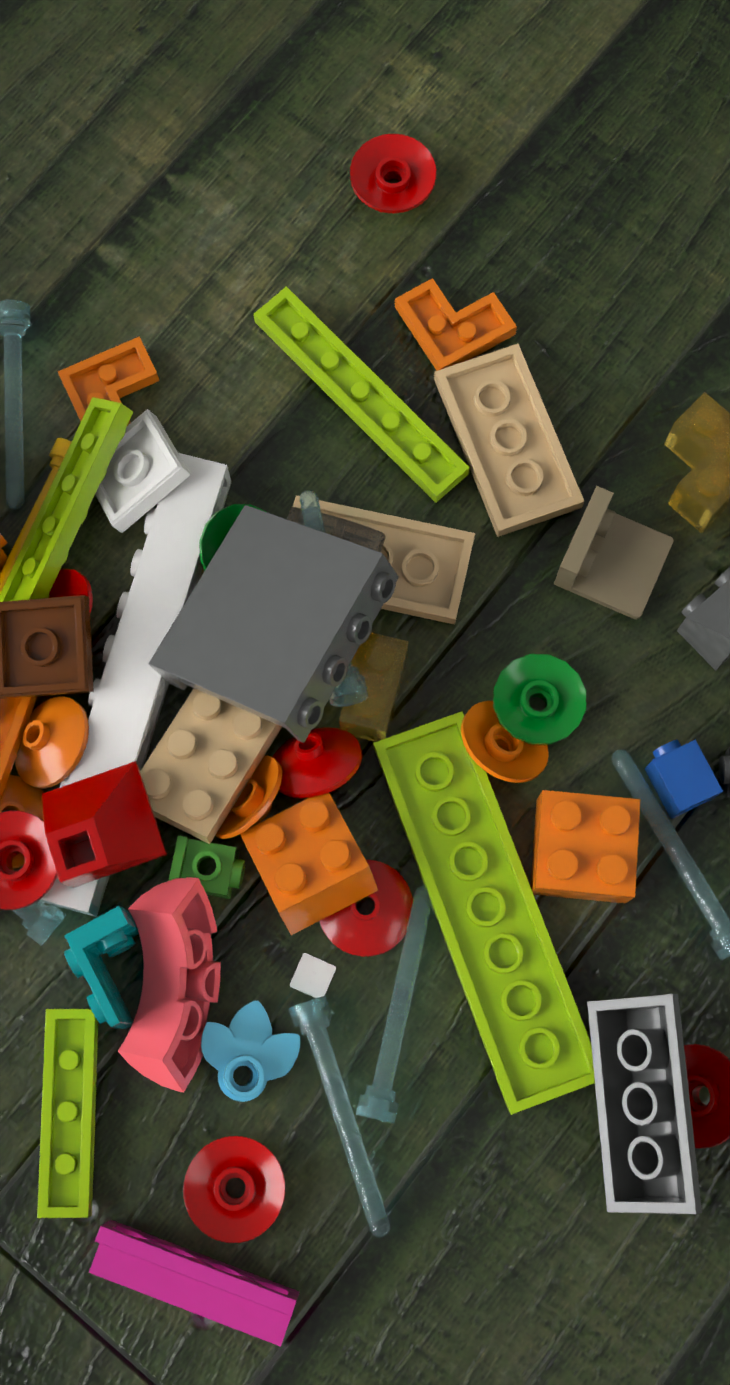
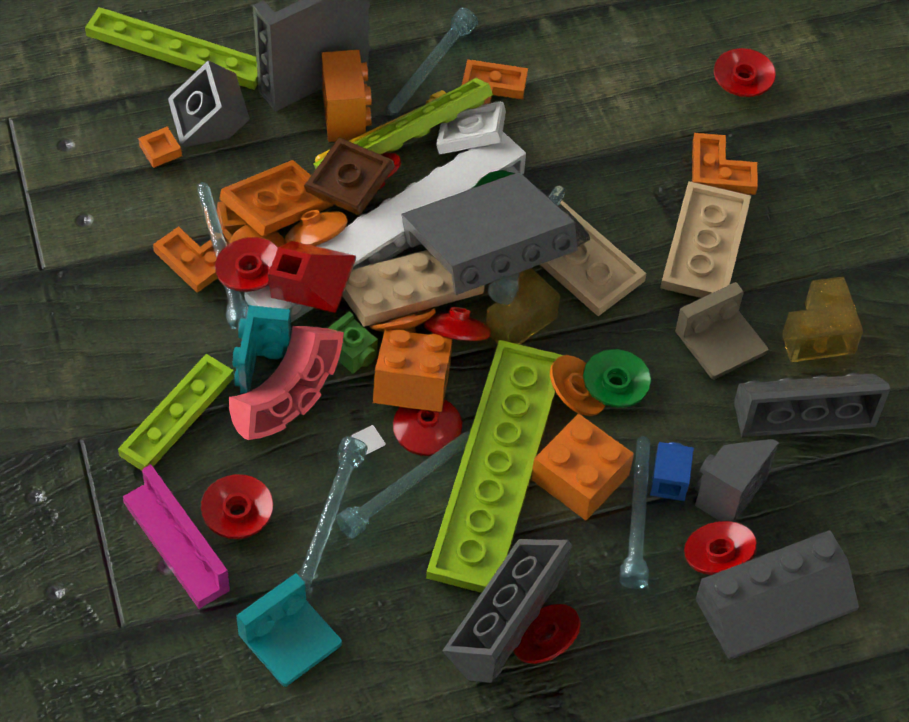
camera: 30 degrees right, 20 degrees down
medium azure plate [201,1001,300,1102] -> none
lime plate [254,286,470,503] -> none
none -> teal bracket [236,573,342,687]

